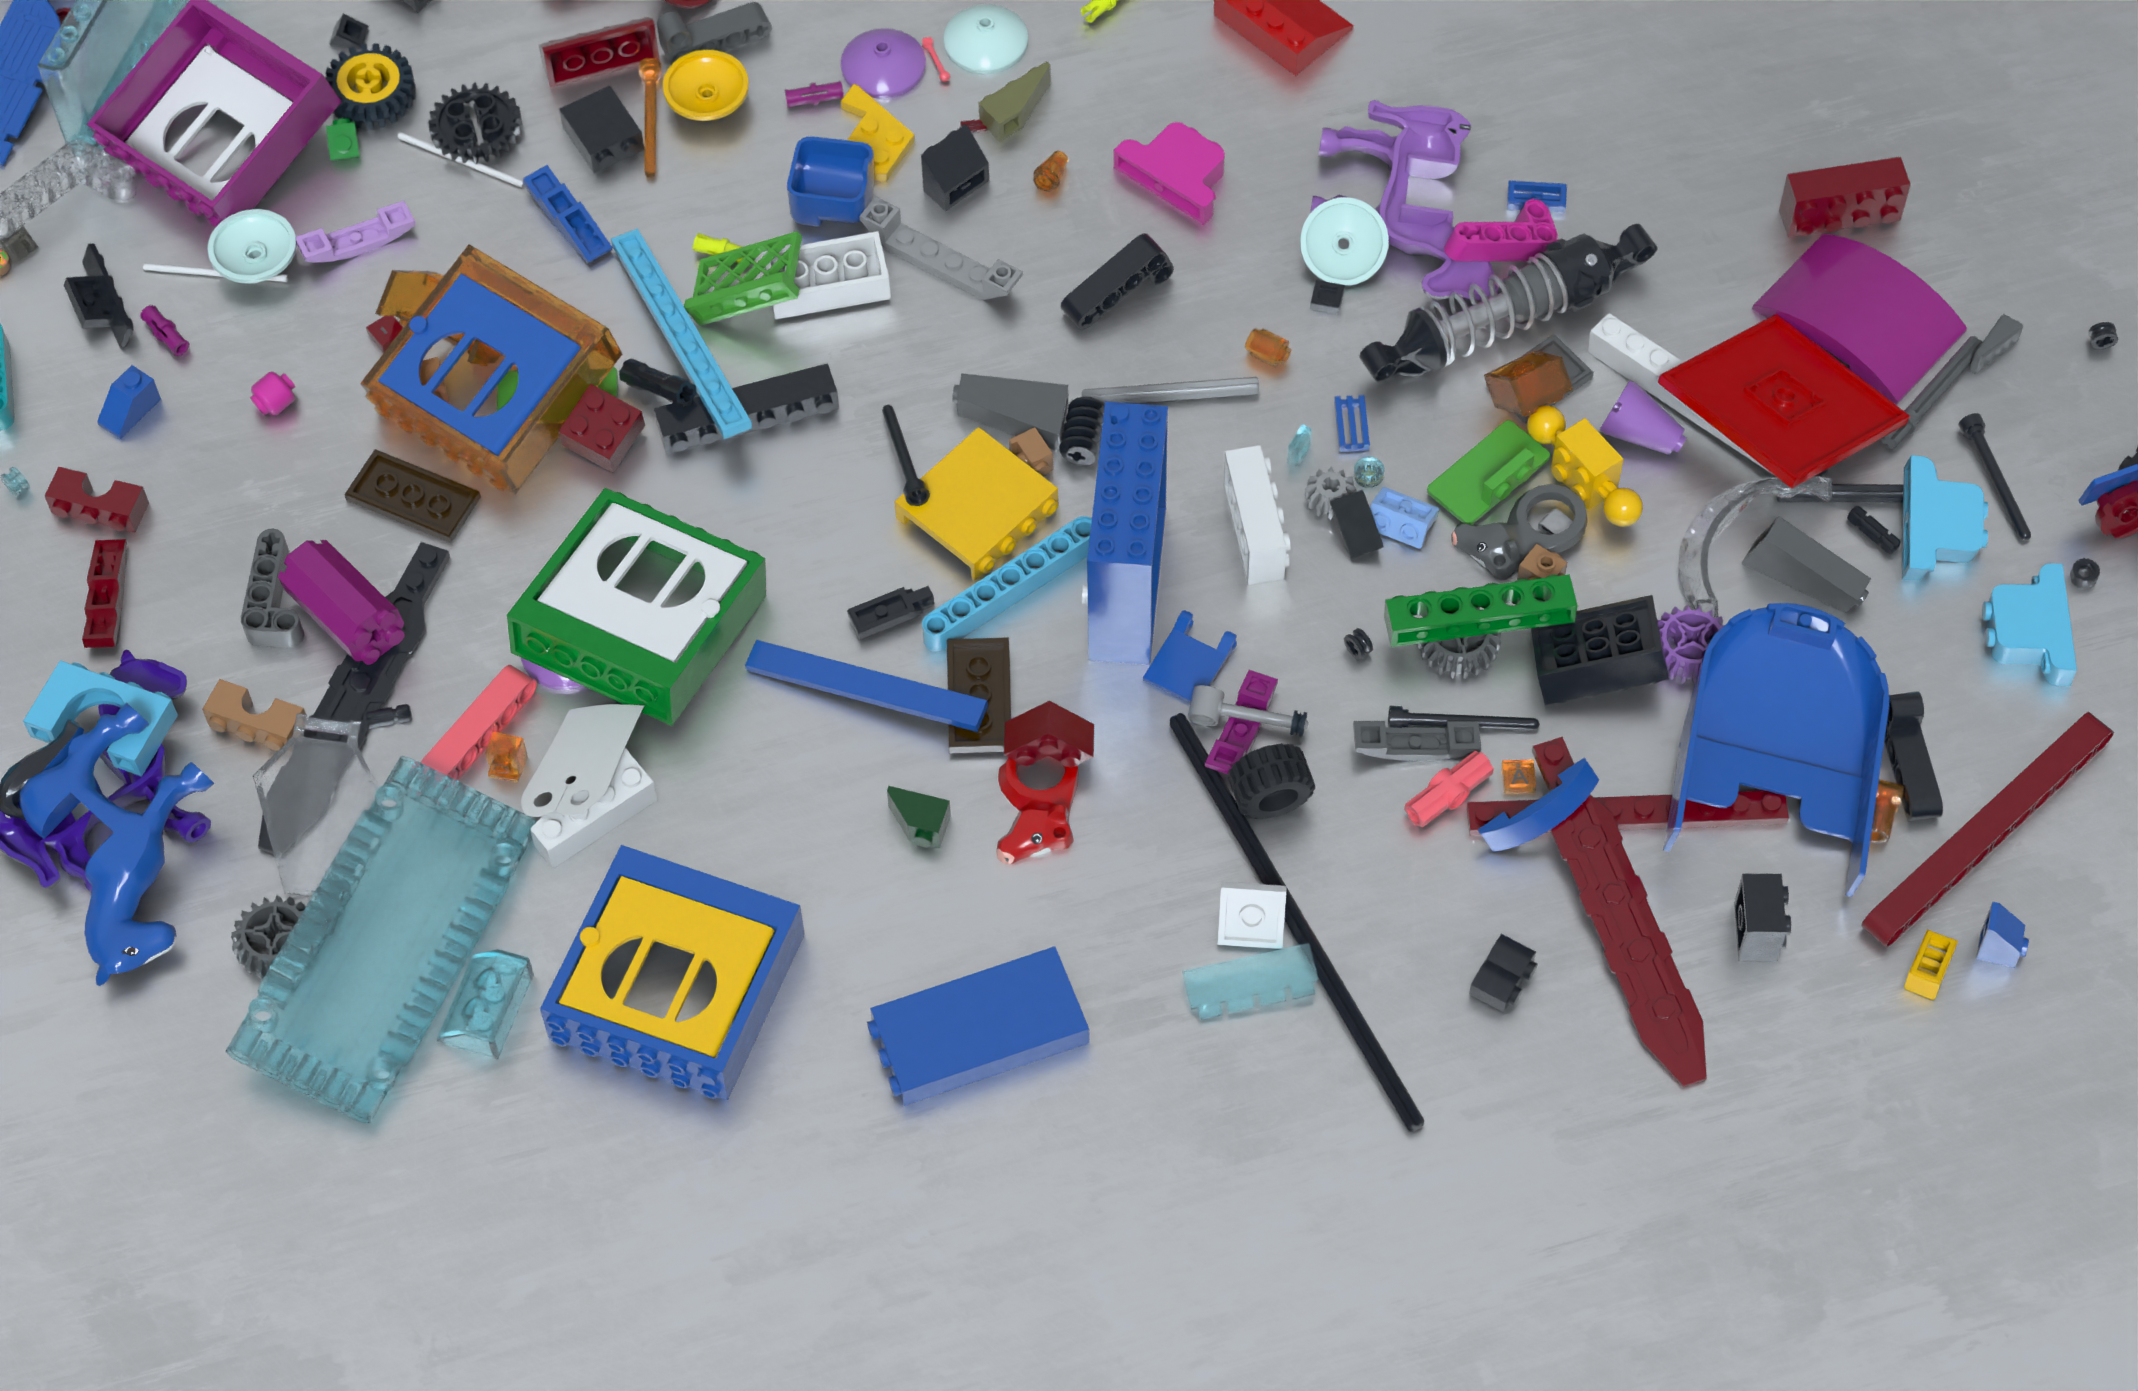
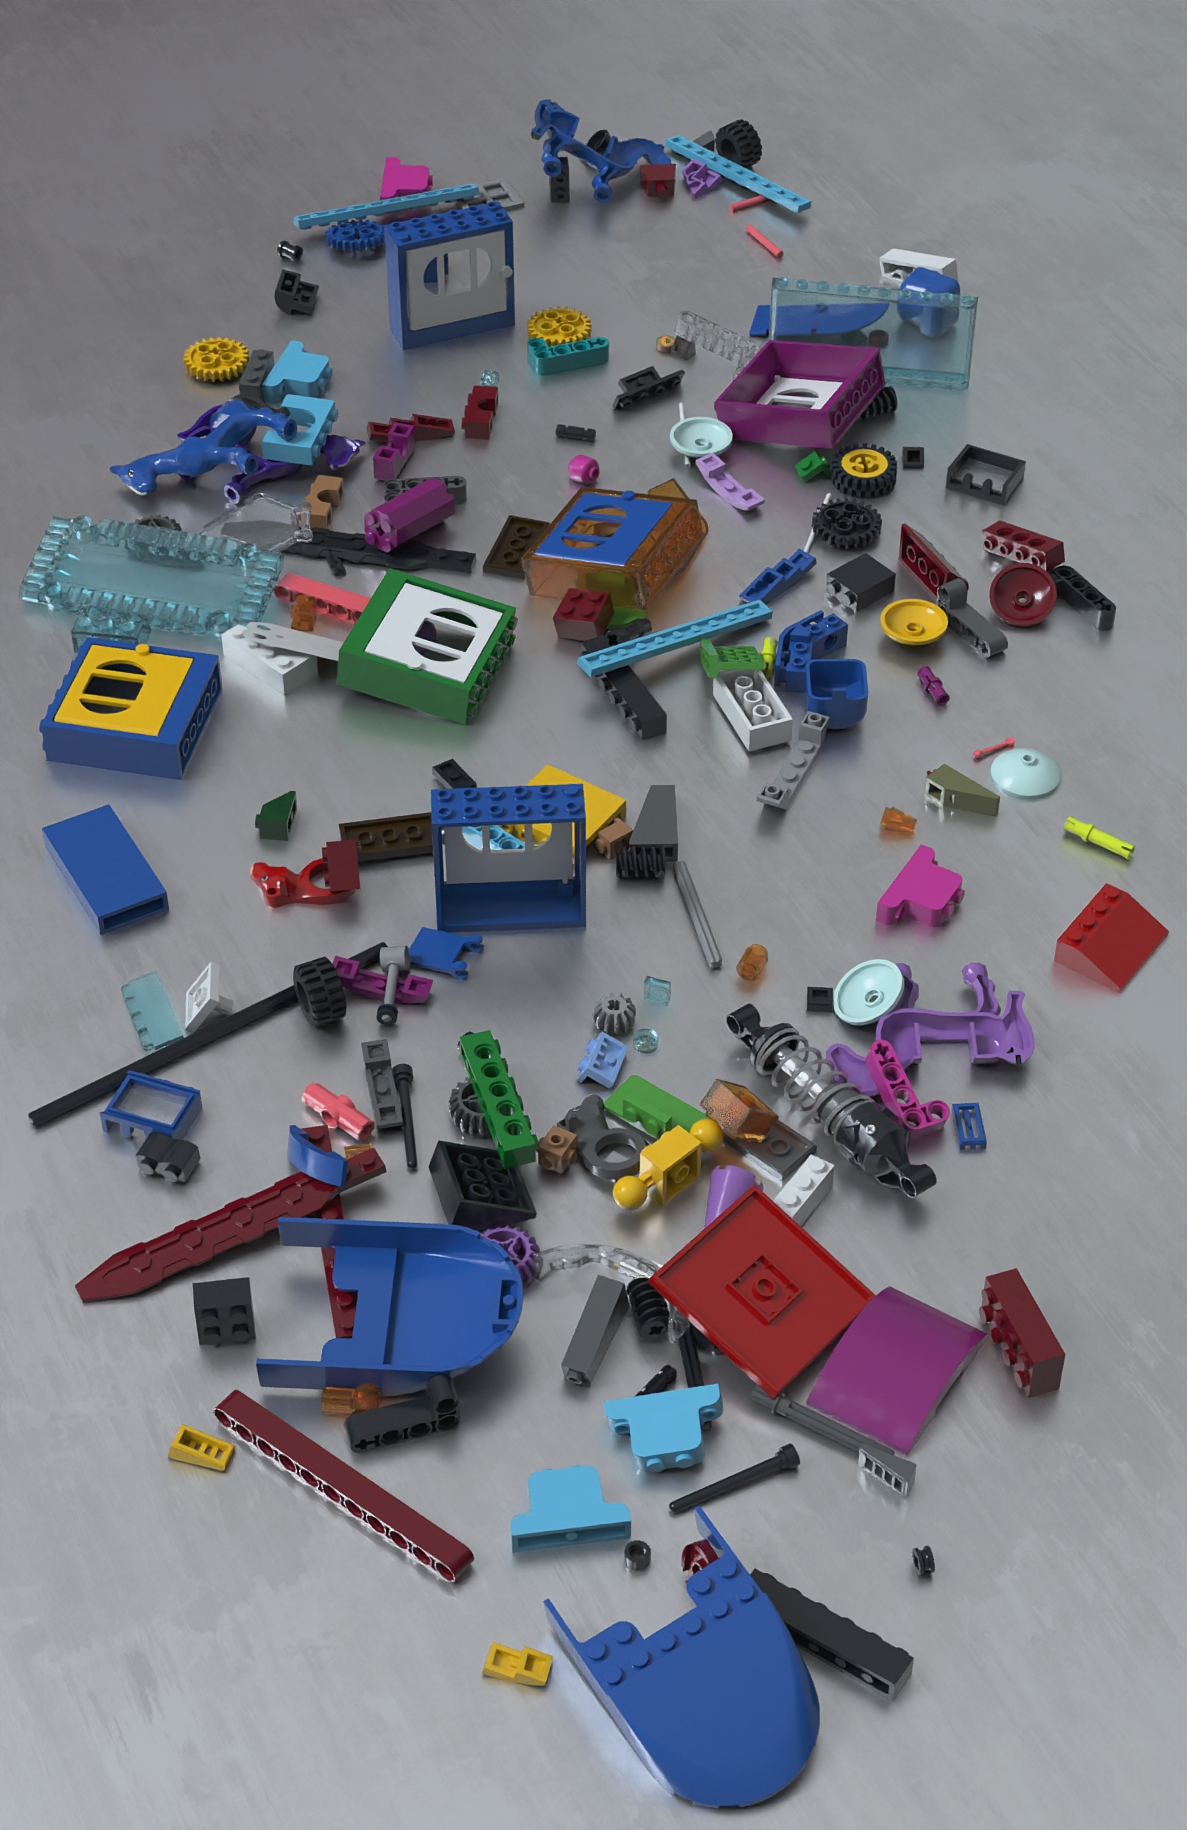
camera: 80 degrees right, 15 degrees down
blue slope [97,365,161,439] -> none
magenta pin [140,305,190,356] -> none
clear orange piece [639,58,662,178] -> none
blue tile [745,640,988,732] -> none
medium lavender dish [841,28,926,98] -> none
yellow wing [841,84,915,182] -> none
black piece [882,405,930,506] -> none
black slope [921,124,990,211] -> none
black beam [1060,233,1174,330] -> none
white brick [1223,445,1290,585] -> none
black slope [1330,490,1384,559] -> none
blue tile [1334,395,1370,452] -> none
blue slope [1976,902,2029,968] -> none
none -> blue window [100,1070,202,1140]
none -> magenta arch [373,422,416,481]
none -> black axle [555,424,596,442]
none -> black piece [626,1277,673,1340]
none -> blue brick [774,610,848,693]

